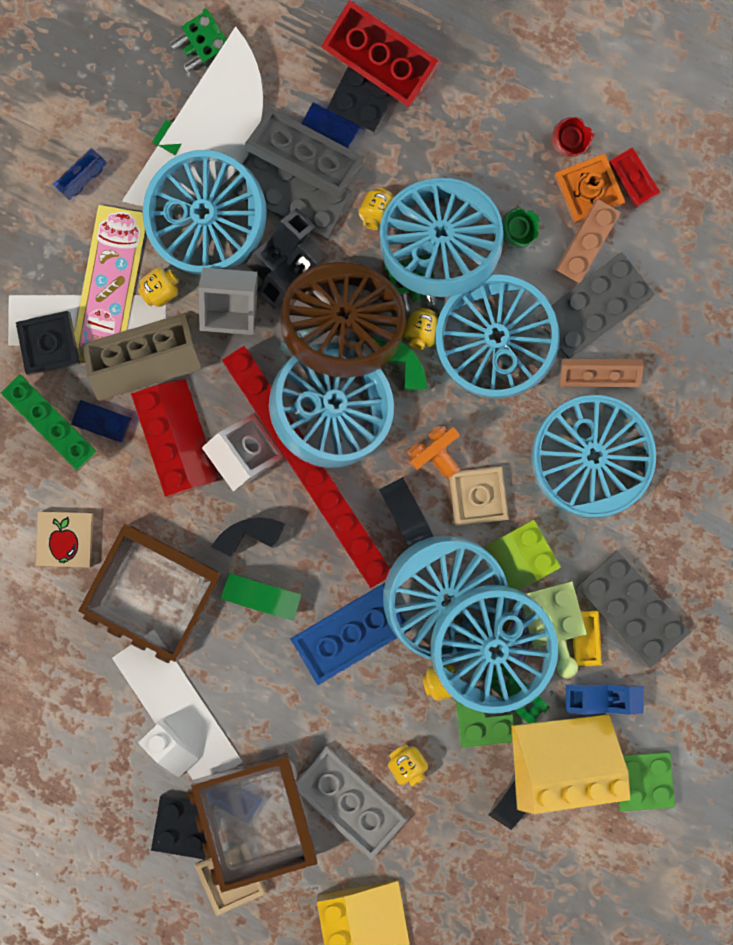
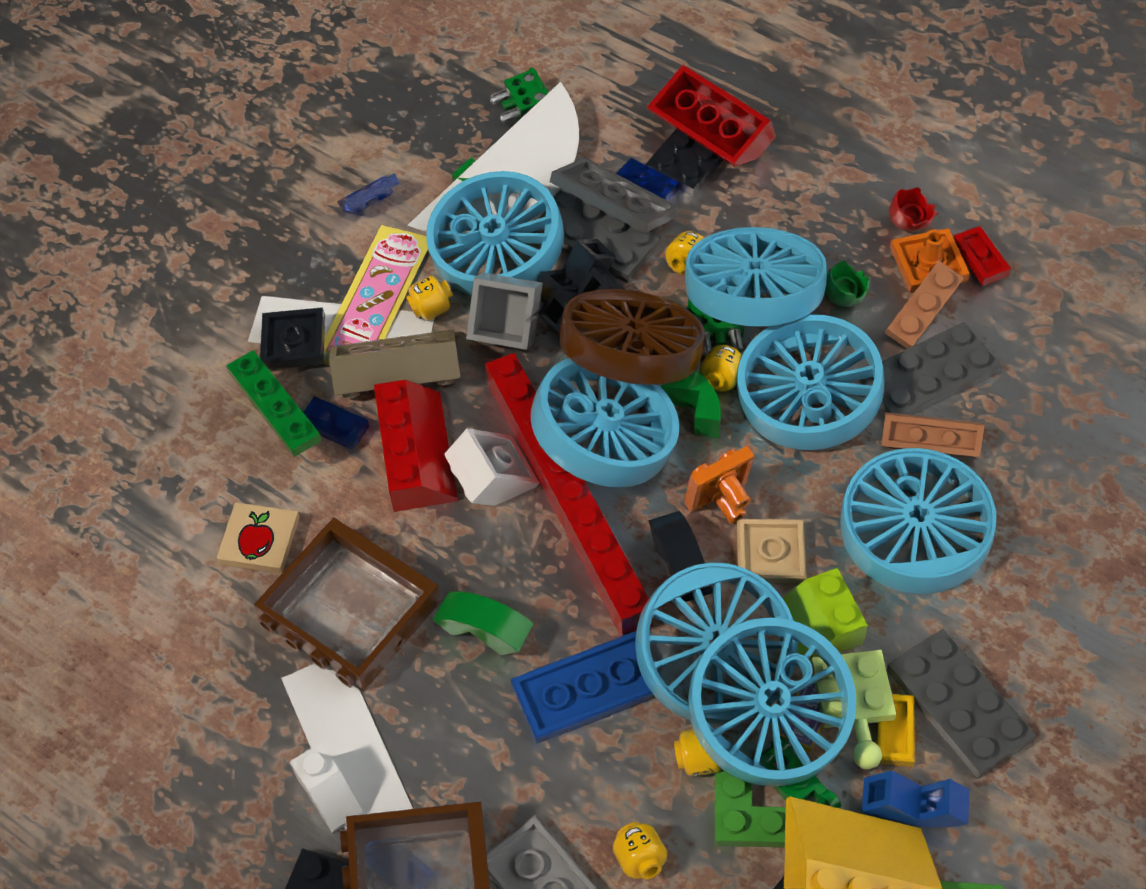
camera: 10 degrees right, 30 degrees down
black brick [211,518,286,557] -> none

